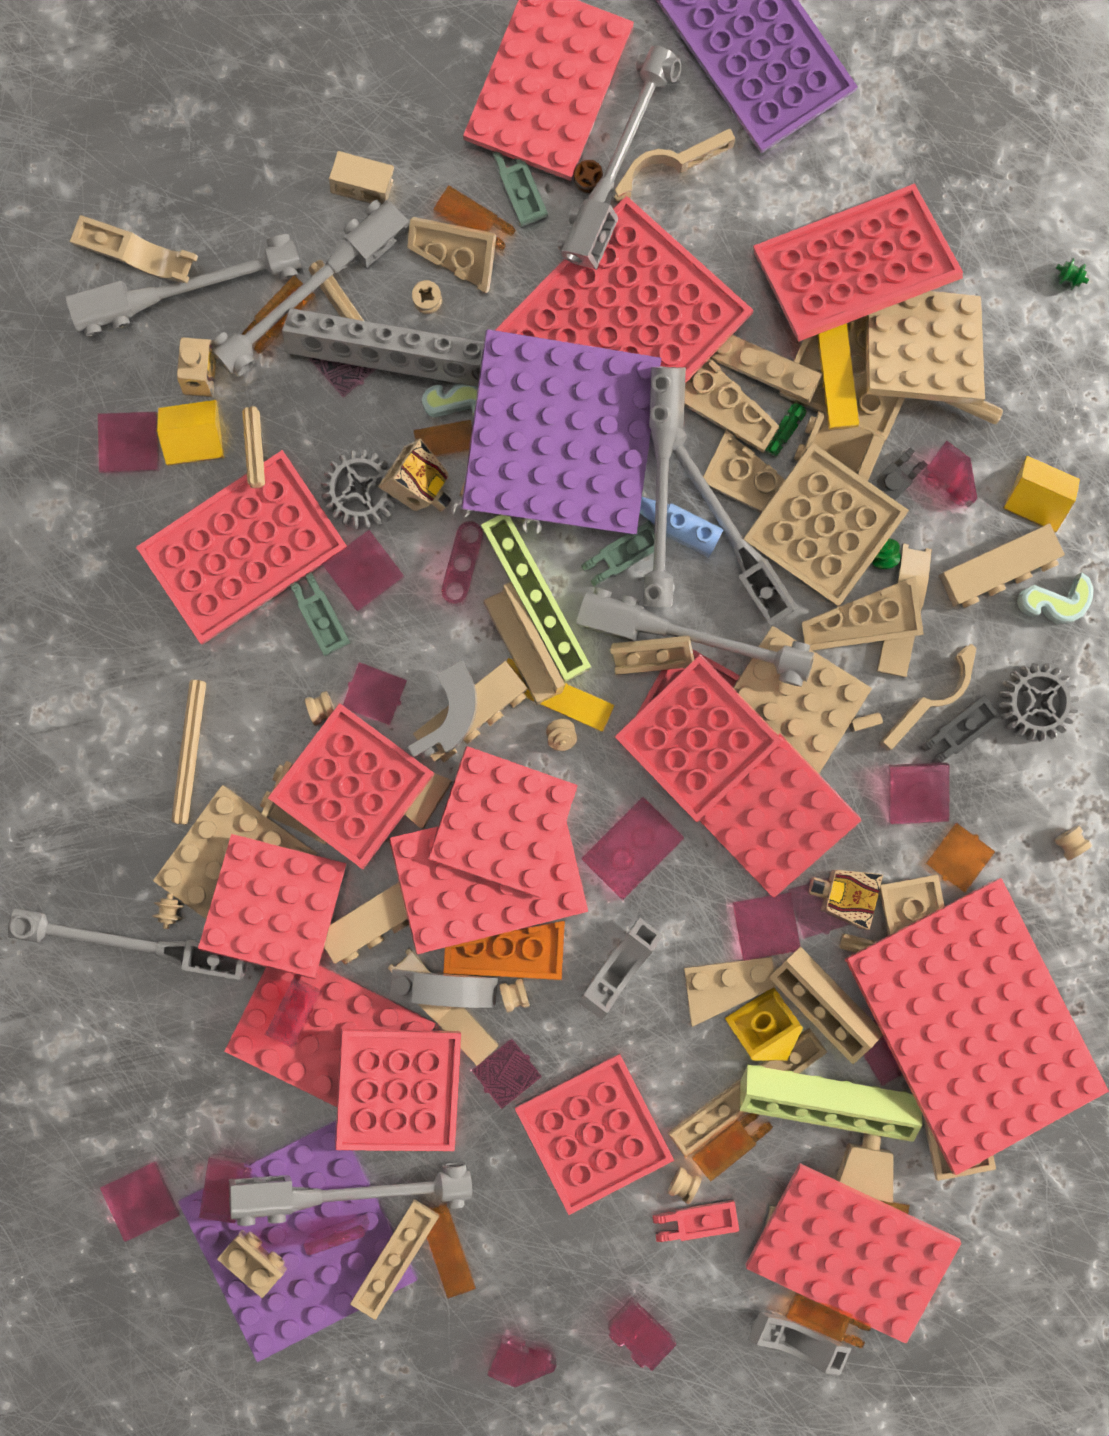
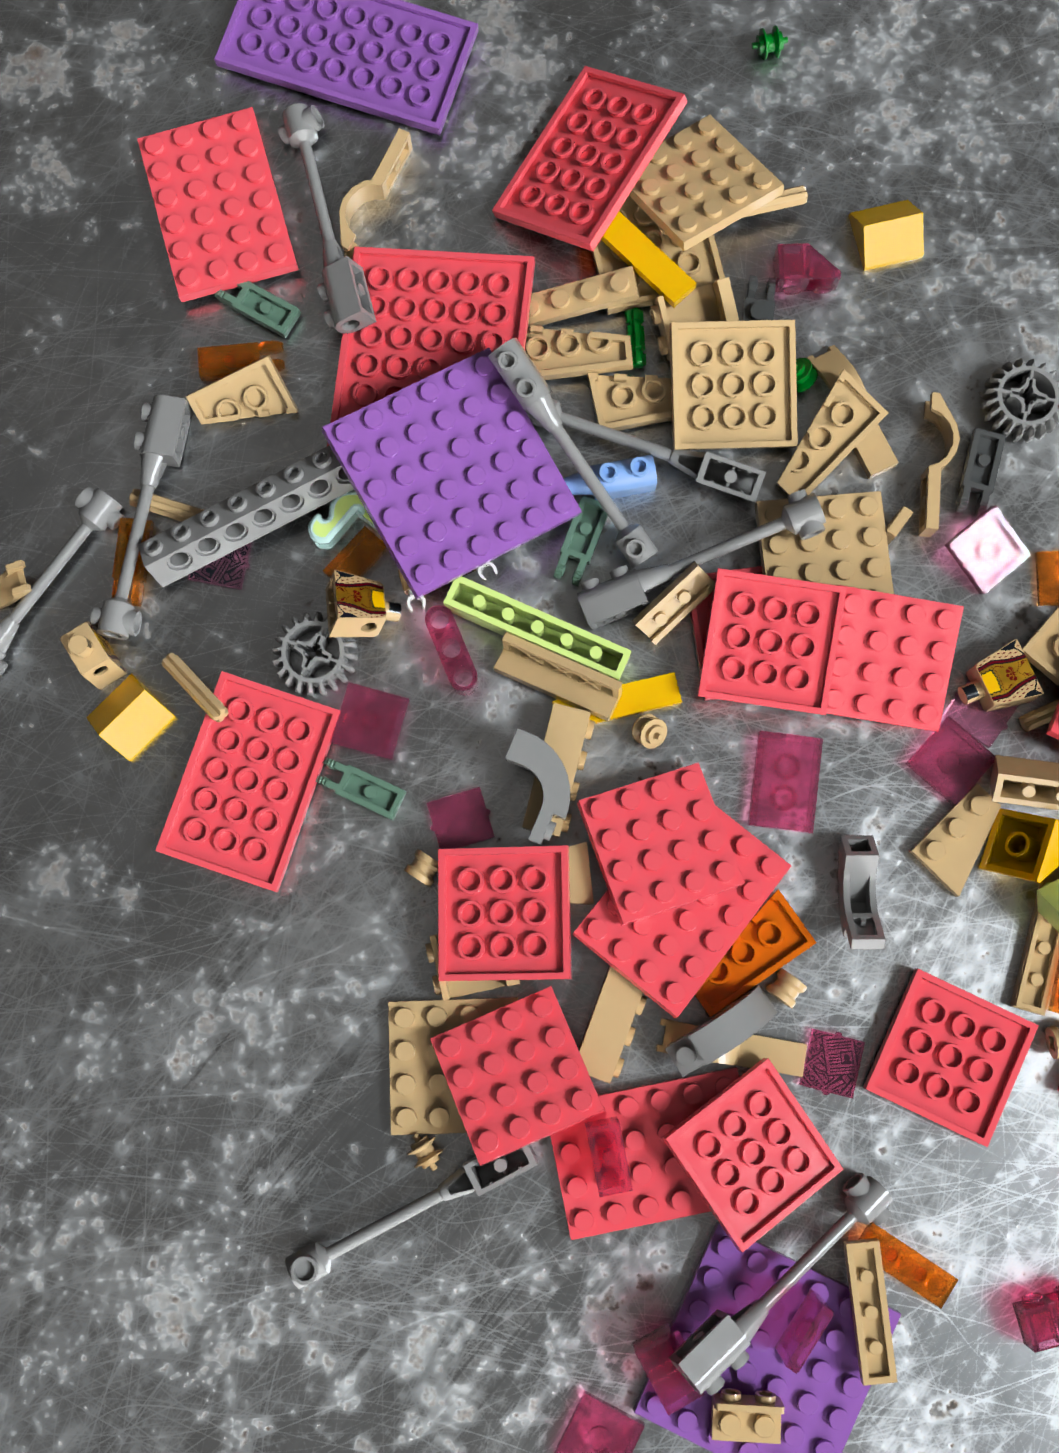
camera: 30 degrees left, 5 degrees down
clear pink tile [98,412,159,473] -> none
tan axle [171,679,206,825] -> none
tan hinge [329,151,394,204] -> none
tan wheel [412,280,442,314] -> none
reddish brown wheel [574,160,603,195] -> none
tan brick [939,524,1065,608] -> none
light aqua animal [1017,573,1093,624] -> none

